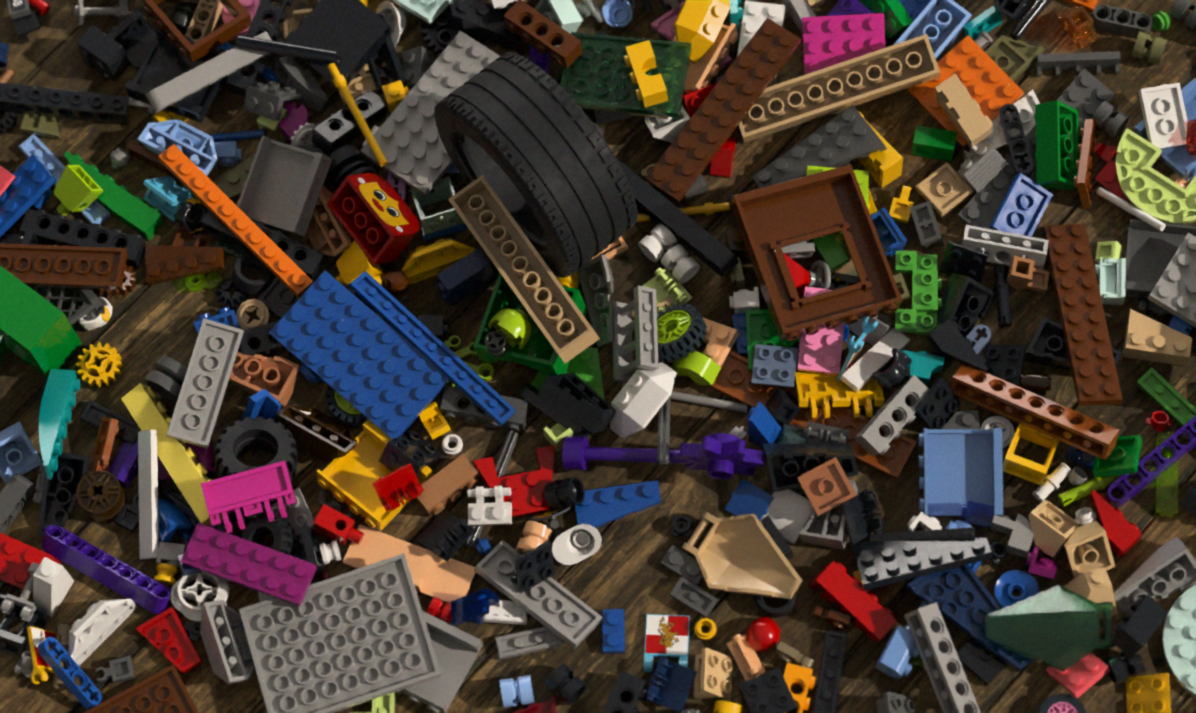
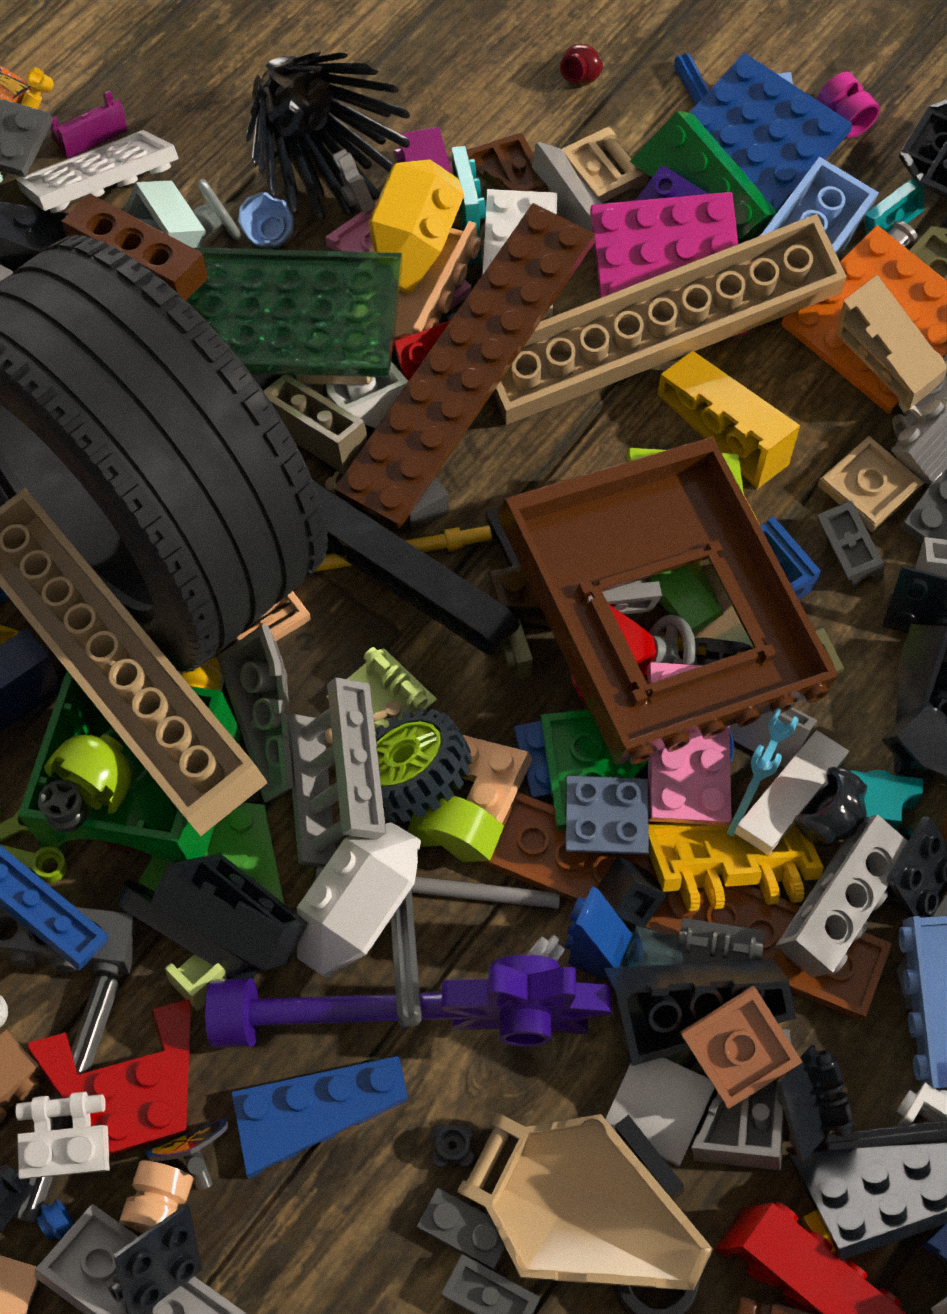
camera: 15 degrees left, 5 degrees down
black wheel [544,477,585,509] -> none
white piece [552,524,602,565] -> none
yellow arch [624,40,668,108] -> none
white wheel [638,223,677,263] -> none
white wheel [661,244,700,284] -> none
red slope [710,137,736,178] -> none
blue piece [725,479,774,521] -> none
white brick [729,287,760,315] -> none
dark grey wing [752,104,887,188] -> none
yellow plate [889,185,914,224] -> none
bright green bracket [895,251,942,337] -> none
green hinge [911,125,957,162] -> none
none -> dark tan brick [263,373,368,474]

